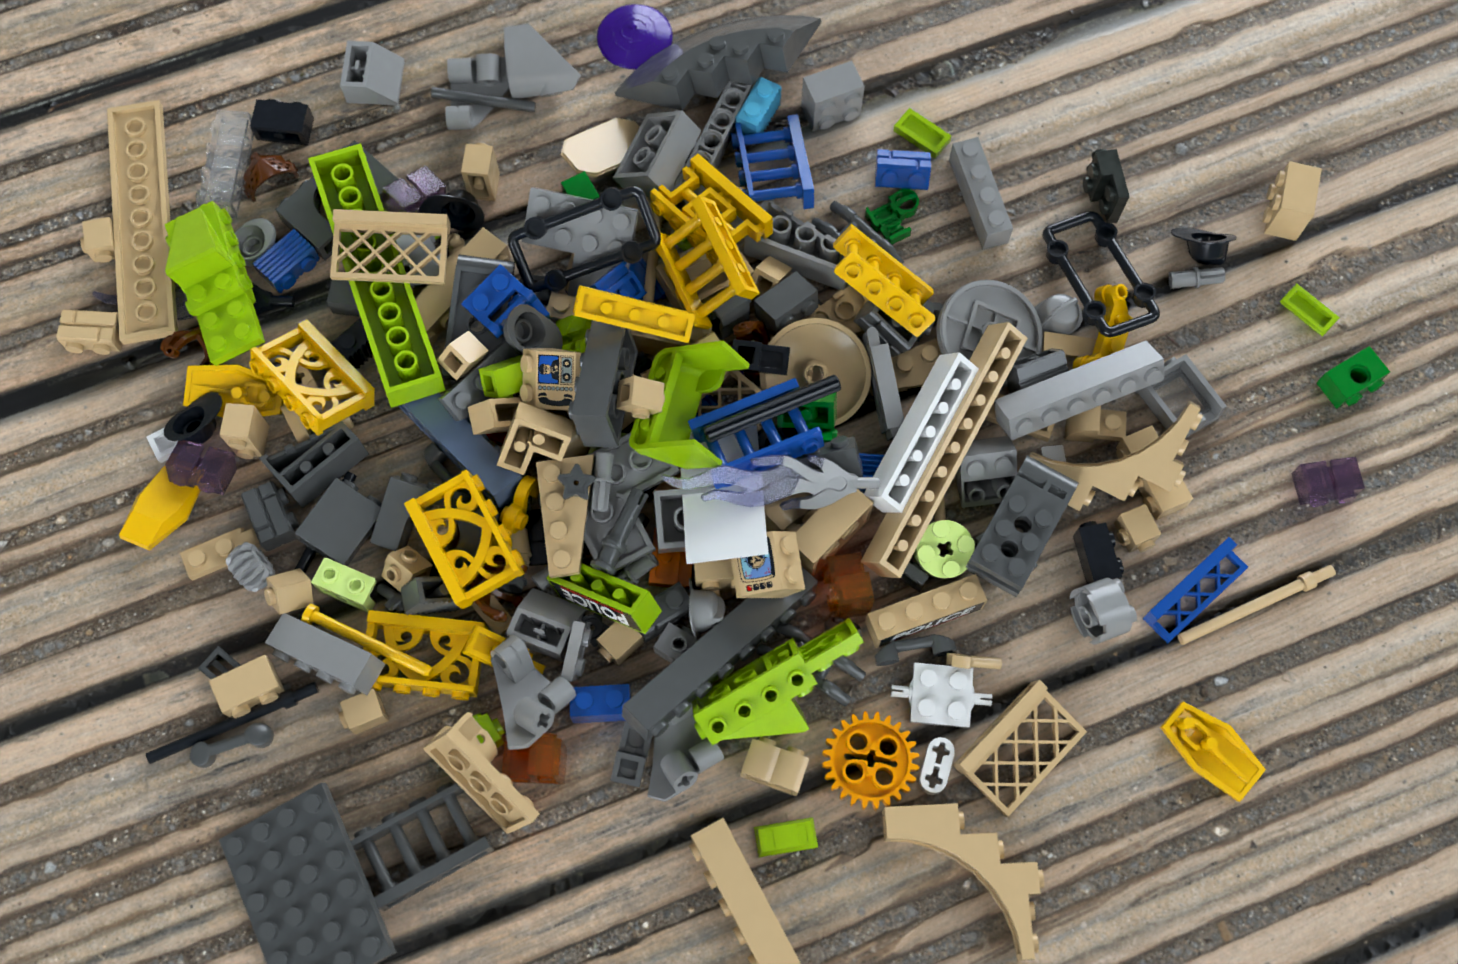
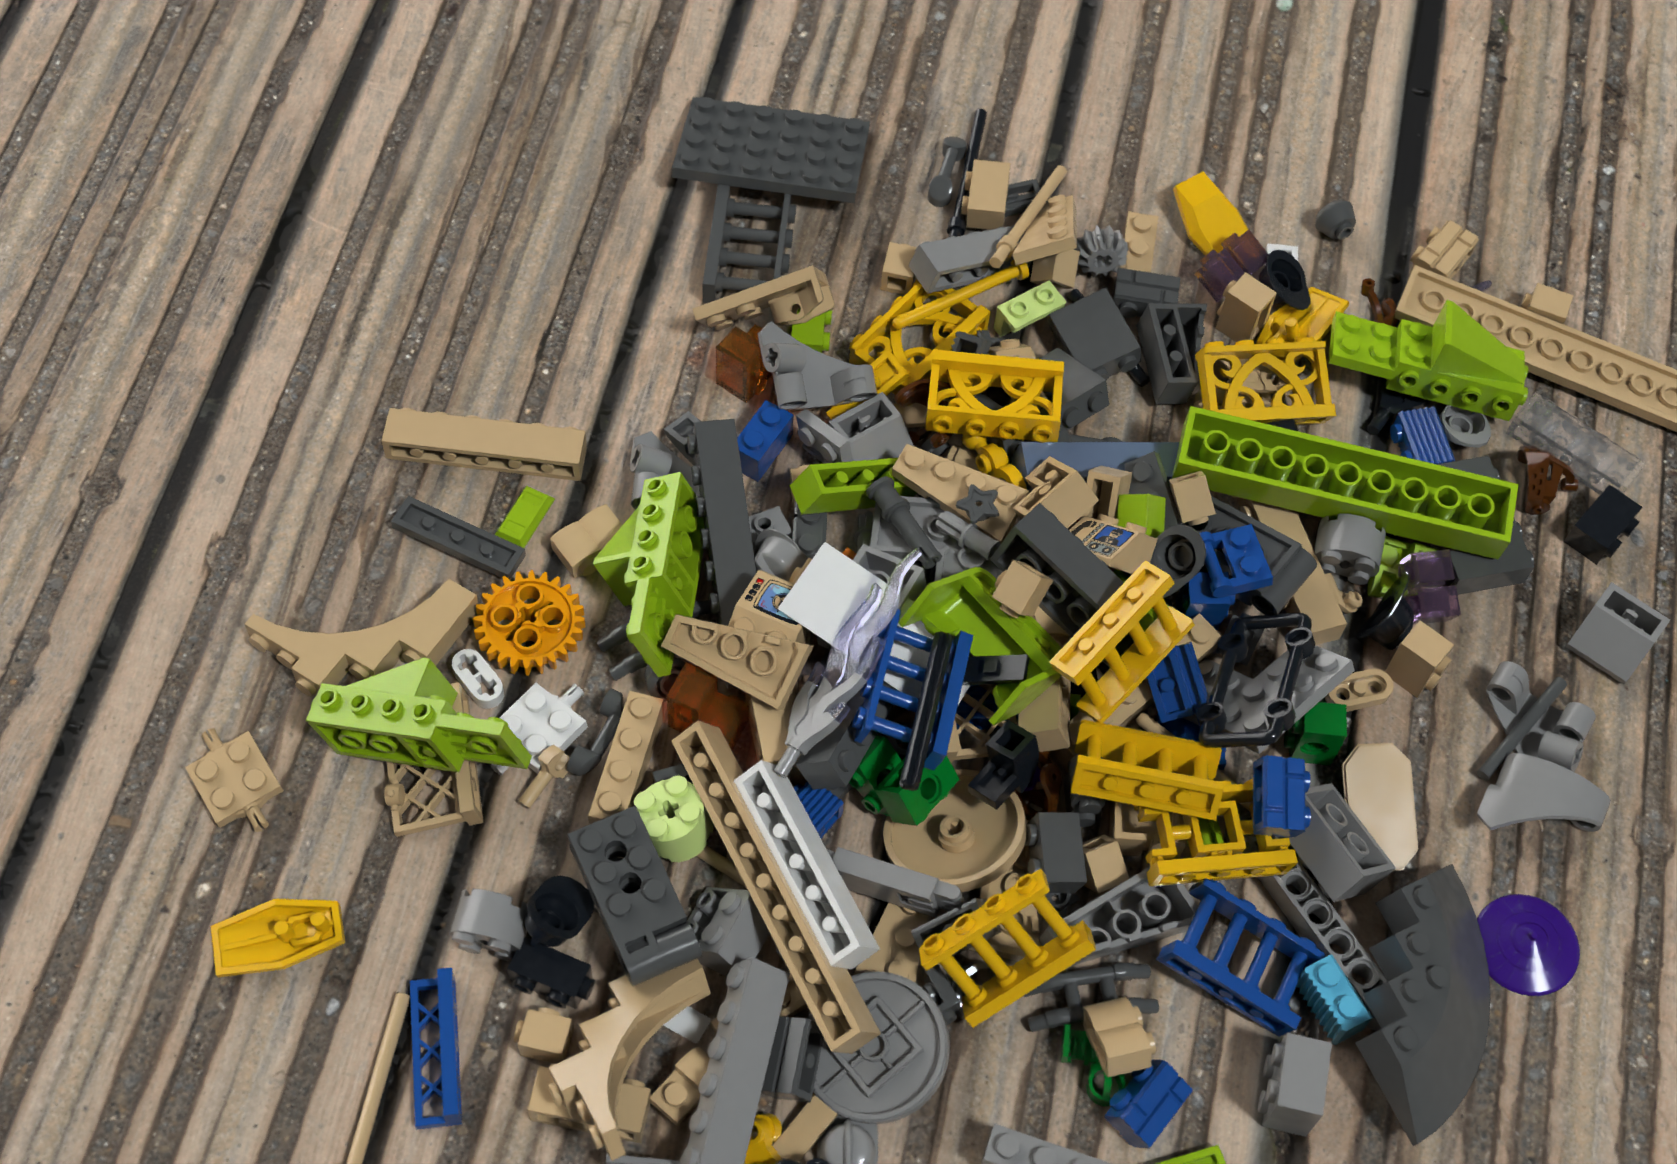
camera: 120 degrees right, 10 degrees down
tan fence [330,209,450,285] -> none
none -> tan plate [185,728,284,832]
none -> lime wedge [306,657,532,772]
none -> tan piece [384,779,405,810]
none -> dark grey plate [391,496,526,580]
none -> black piece [524,875,594,947]
none -> tan wing [661,615,813,710]
none -> black piece [962,654,1030,685]
none -> tan bar [990,165,1067,268]
none -> tan wing [1012,195,1077,265]
none -> tan brick [1083,997,1156,1077]
none -> blue brick [1253,755,1311,838]
none -> dark grey cone [1315,200,1356,240]
none -> tan plate [1325,669,1394,712]

